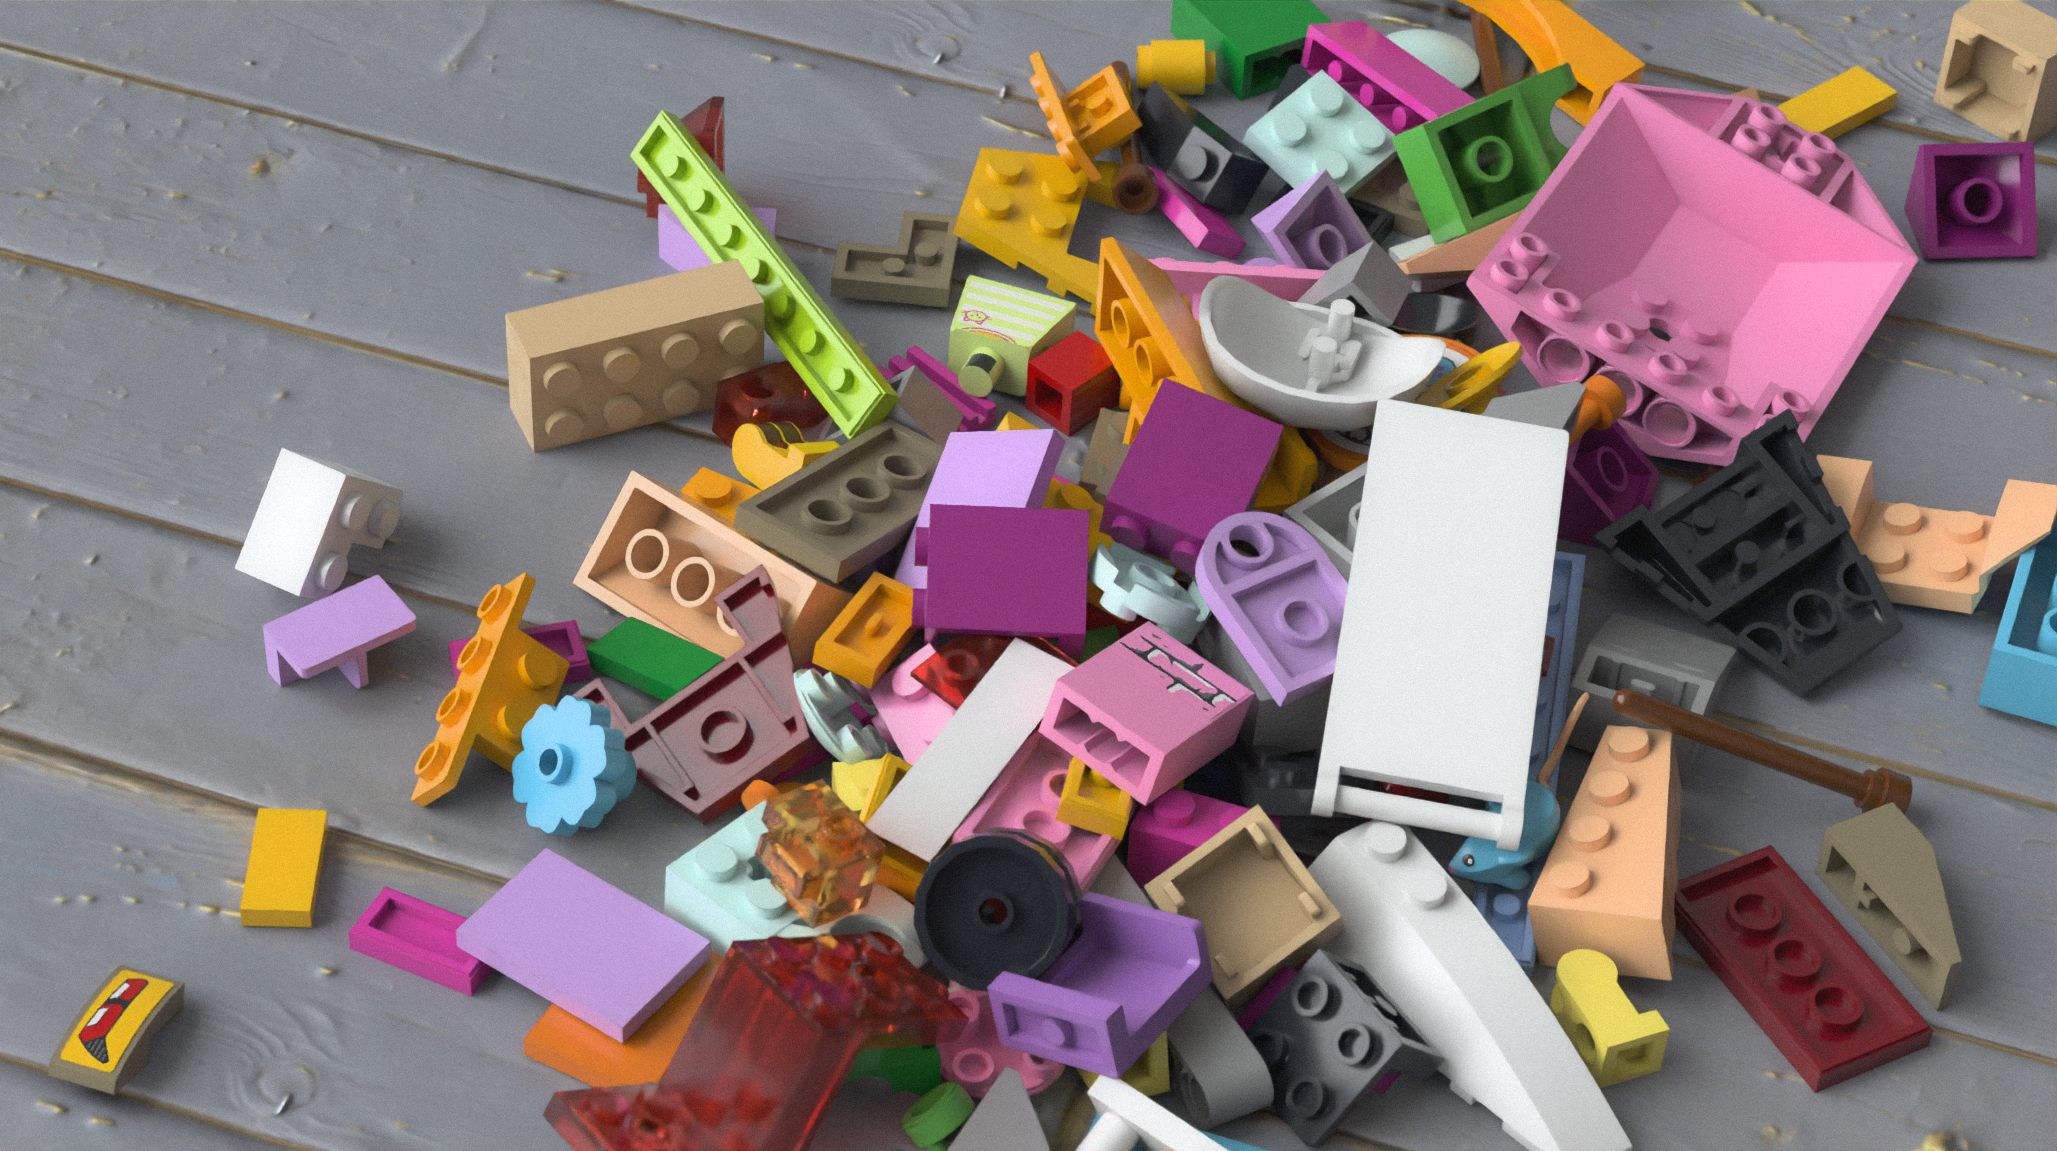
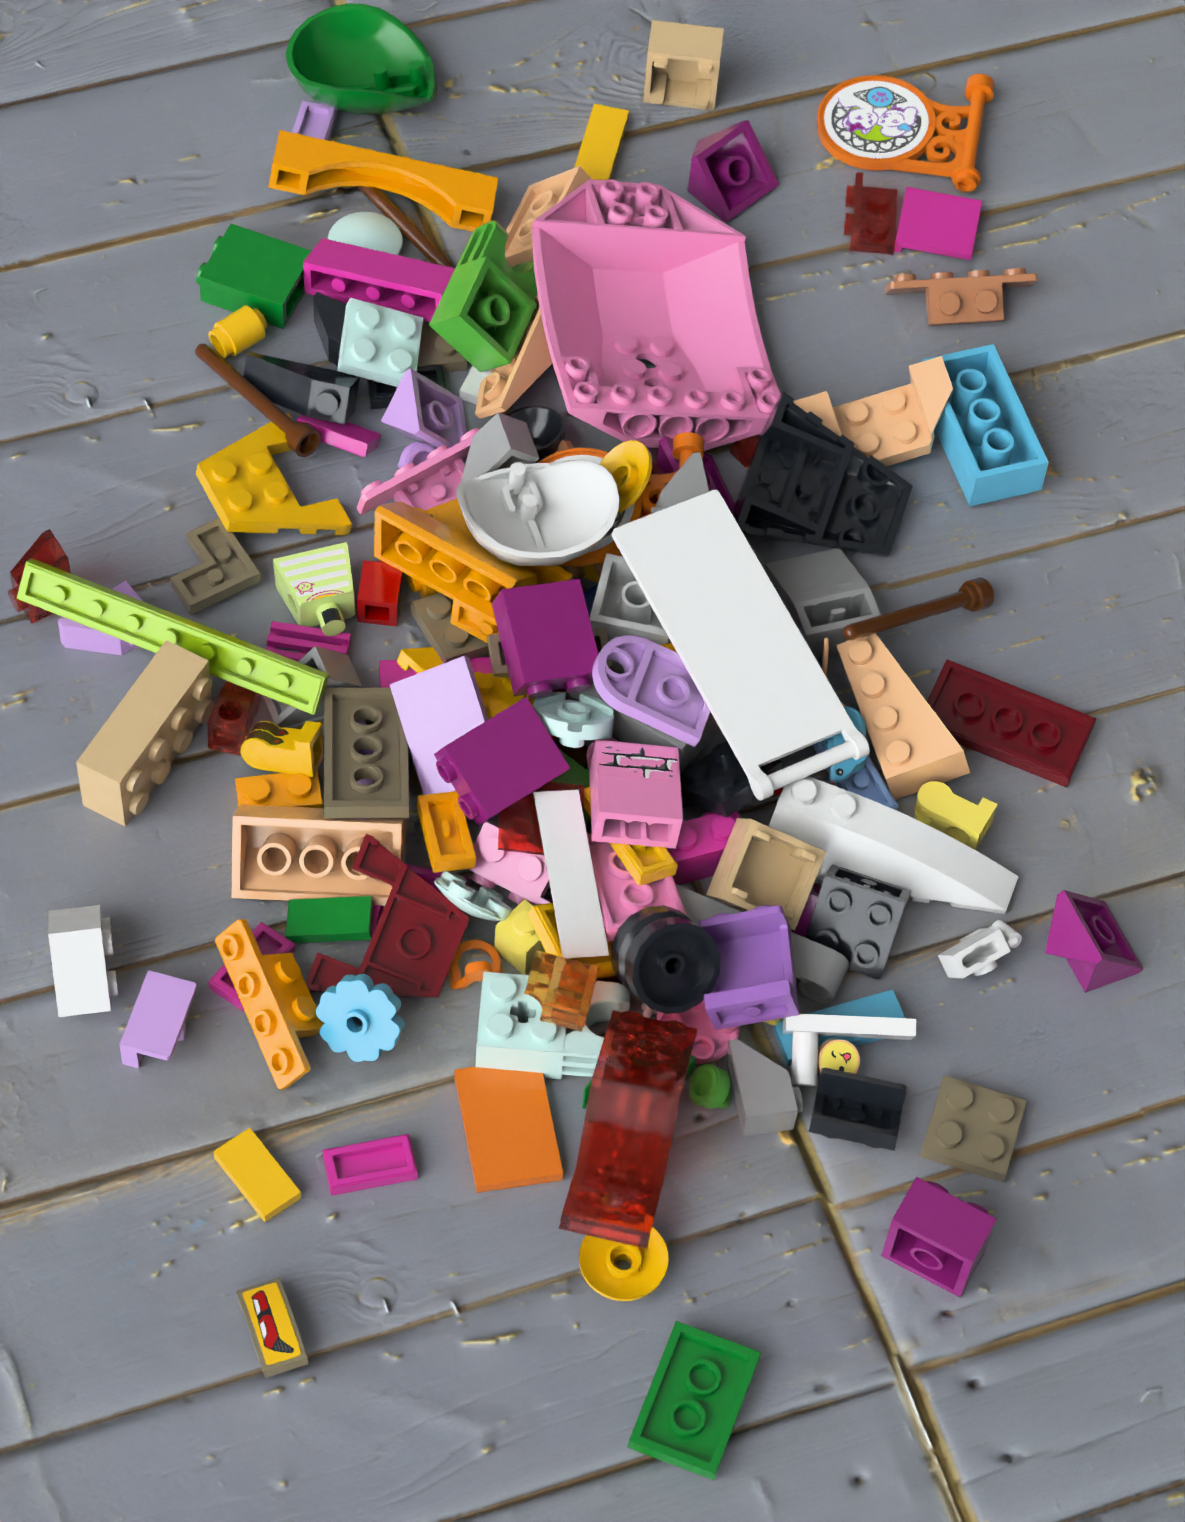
camera: 40 degrees left, 15 degrees up
lavender tile [456,848,711,1044] -> none
light orange bracket [1029,50,1142,184] -> none
dark tan slope [1815,802,1962,1011] -> none

